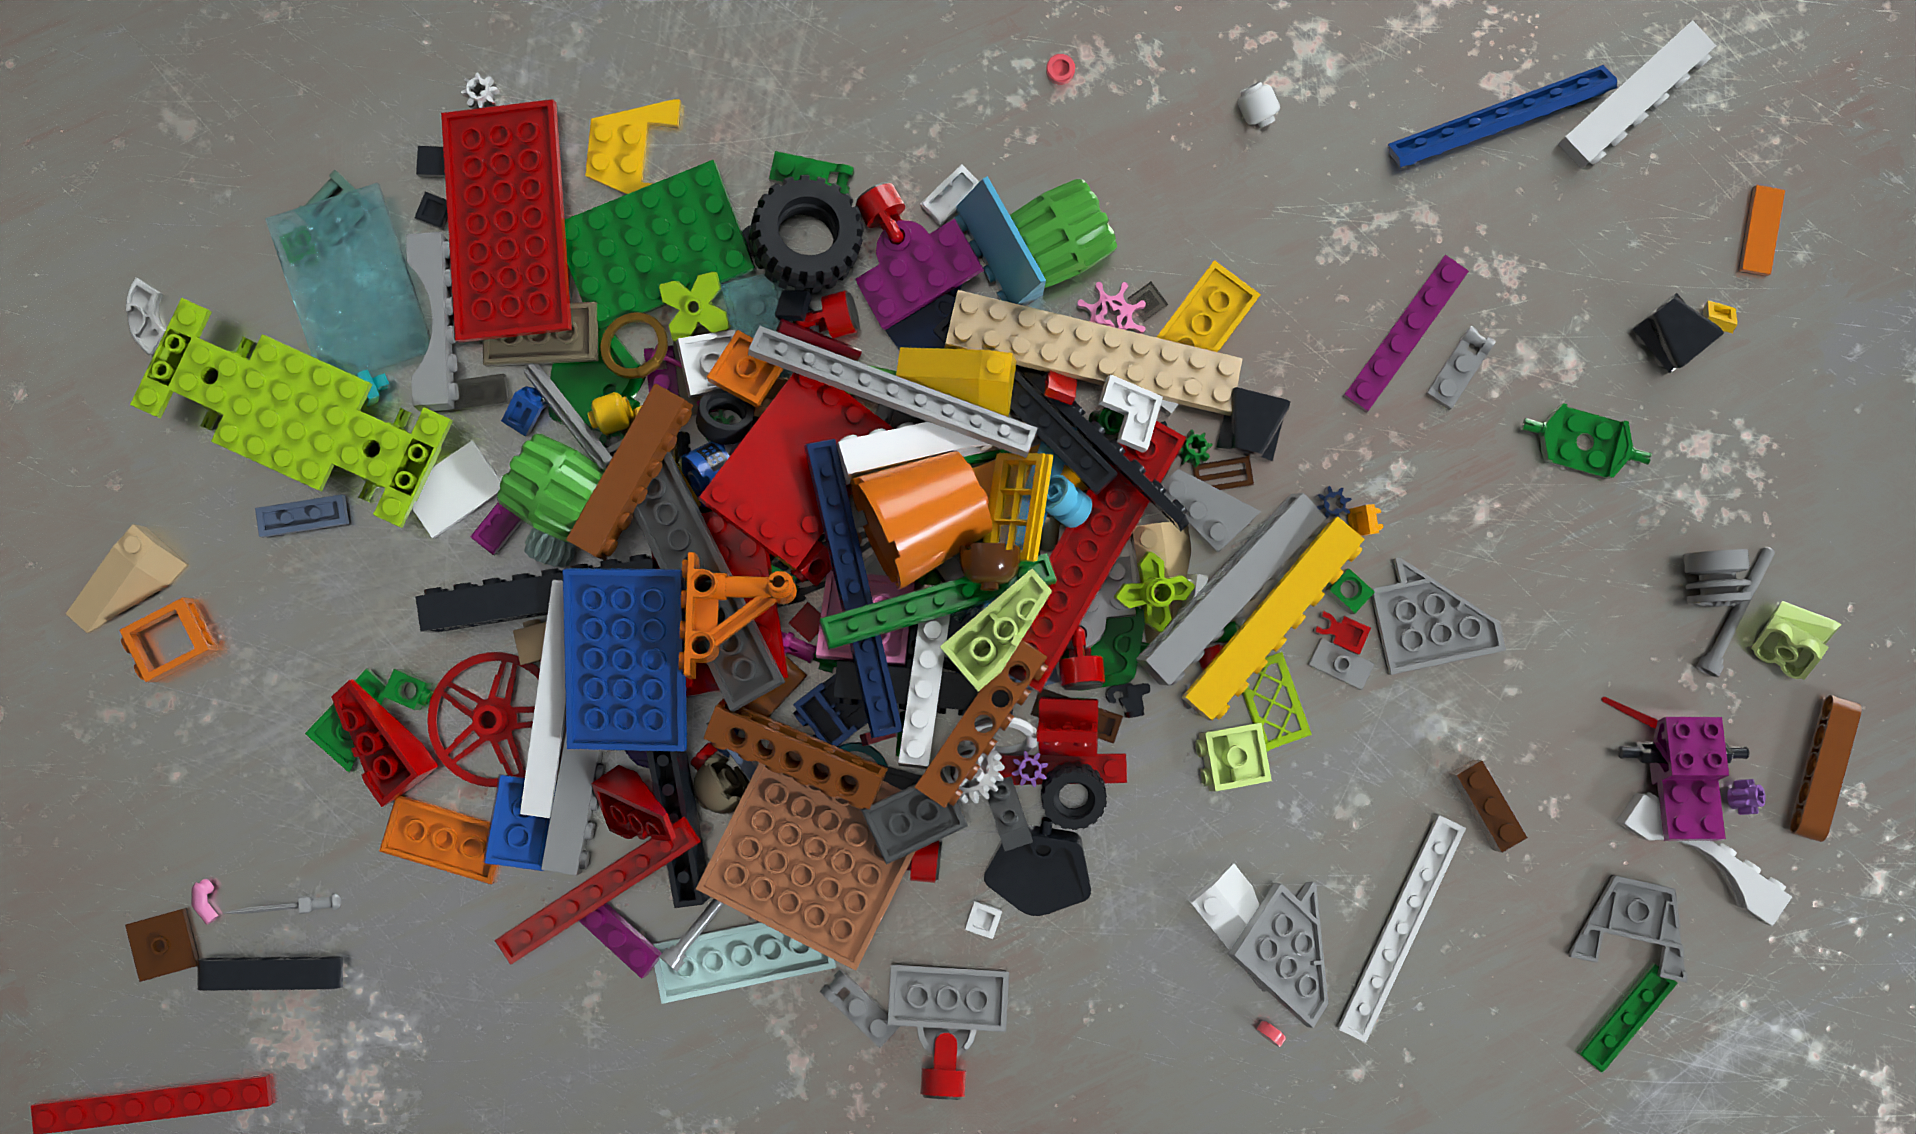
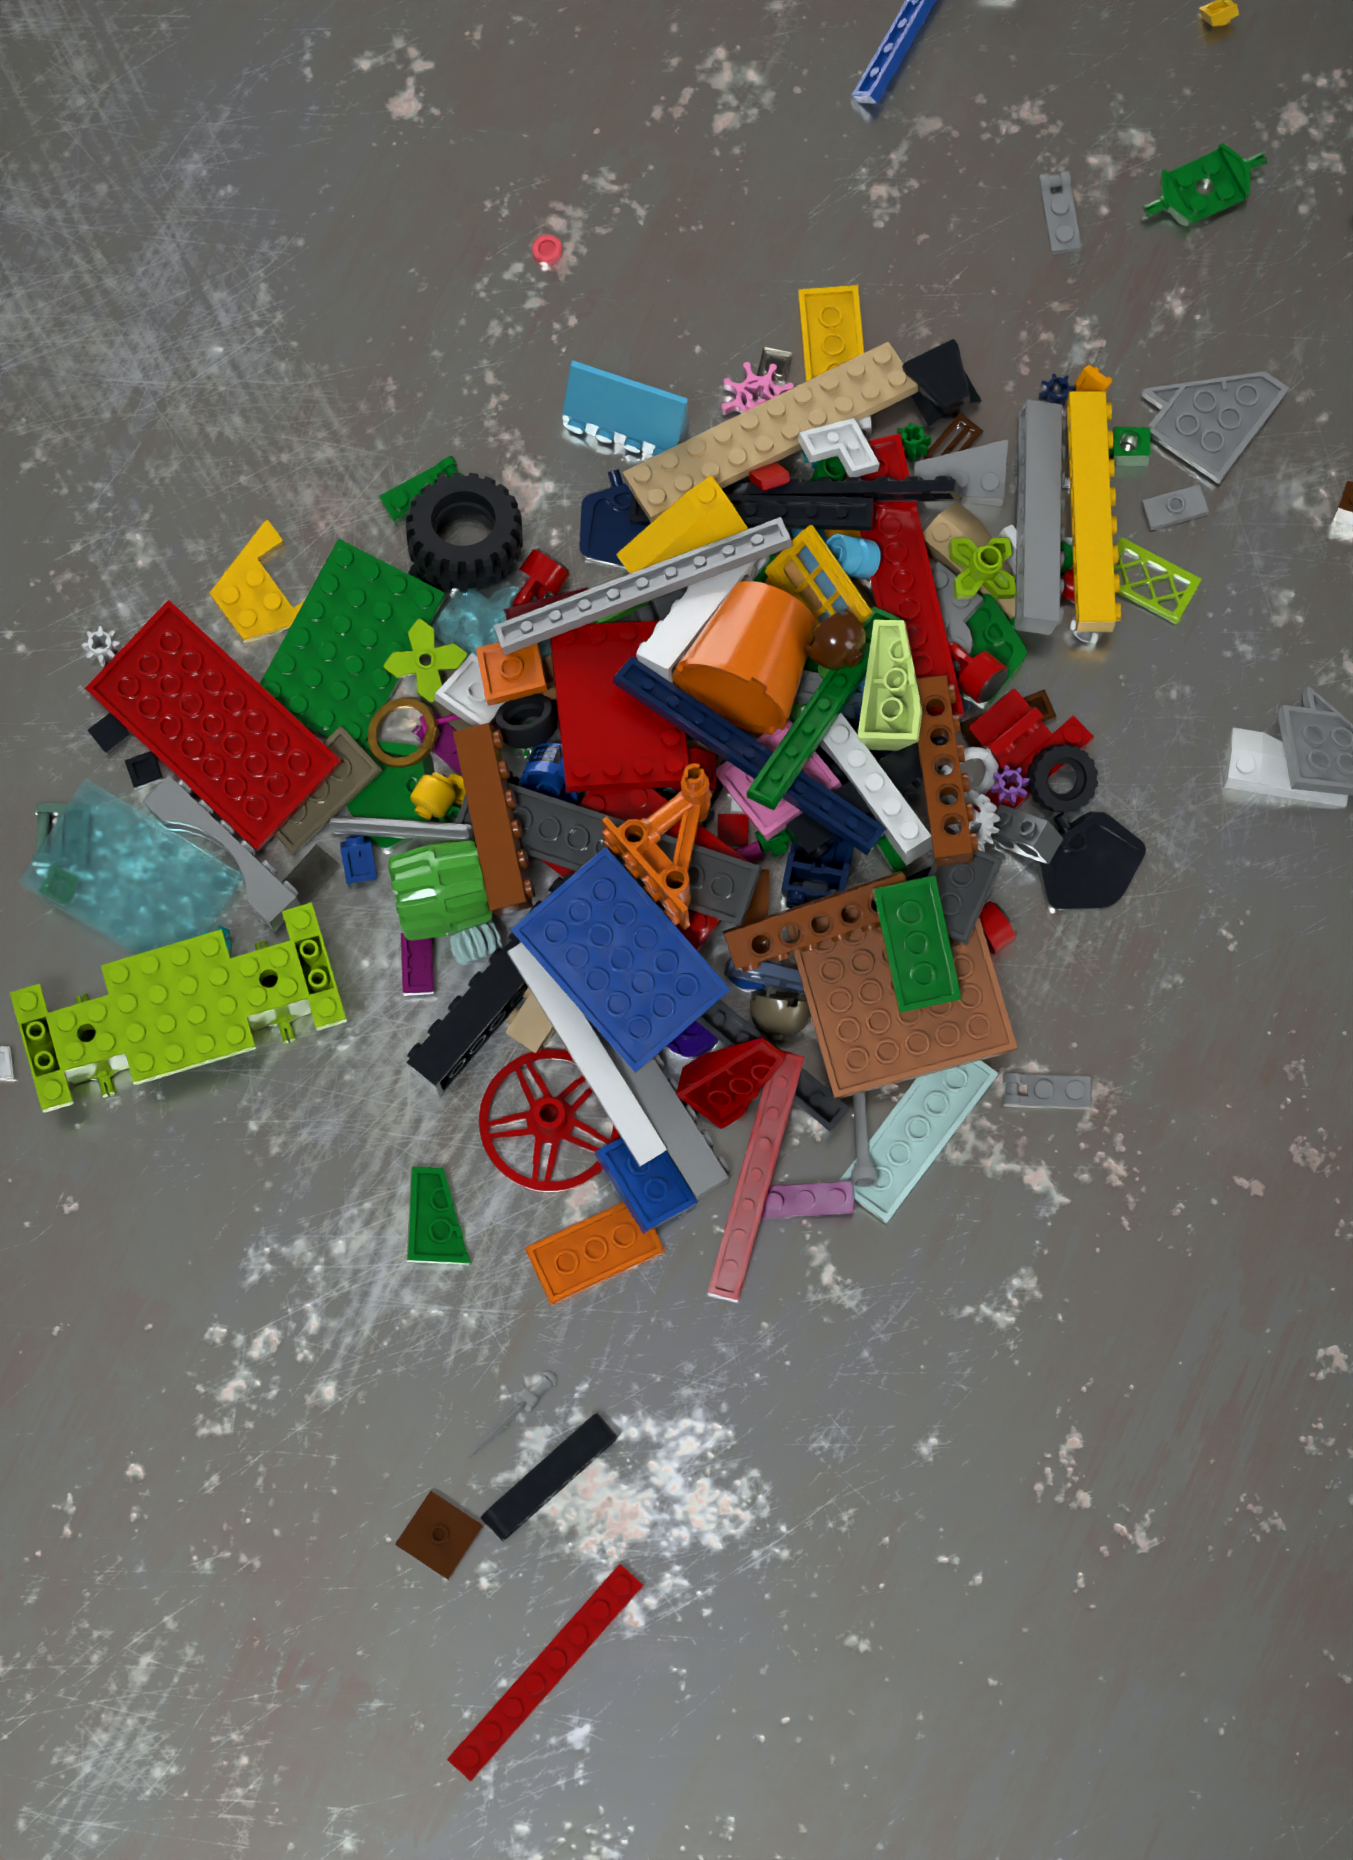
camera: 40 degrees left, 10 degrees down
tan wedge [66,524,189,633] -> none
orange window [119,597,218,682] -> none
bright pink arm [191,879,219,925] -> none
sand blue plate [255,494,349,538] -> none
red wedge [331,679,438,807] -> none
green brick [382,669,433,710] -> none
white tile [412,441,501,539] -> none
red tile [690,743,718,771] -> none
black tile [774,290,812,321] -> none
magenta plate [855,182,984,330] -> none
coral tile [859,732,896,746] -> none
light grey plate [887,965,1009,1100] -> none
white plate [920,164,979,226] -> none
white plate [965,900,1002,939] -> none
bright green wheel [1010,179,1117,287] -> none
black piece [1105,683,1151,718] -> none
yellowish green plate [1195,723,1272,791] -> none
white head [1237,82,1280,128] -> none
red plate [1313,611,1371,655] -> none
magenta plate [1343,254,1469,413] -> none
black piece [1633,293,1724,373] -> none
none -> green plate [872,875,962,1013]

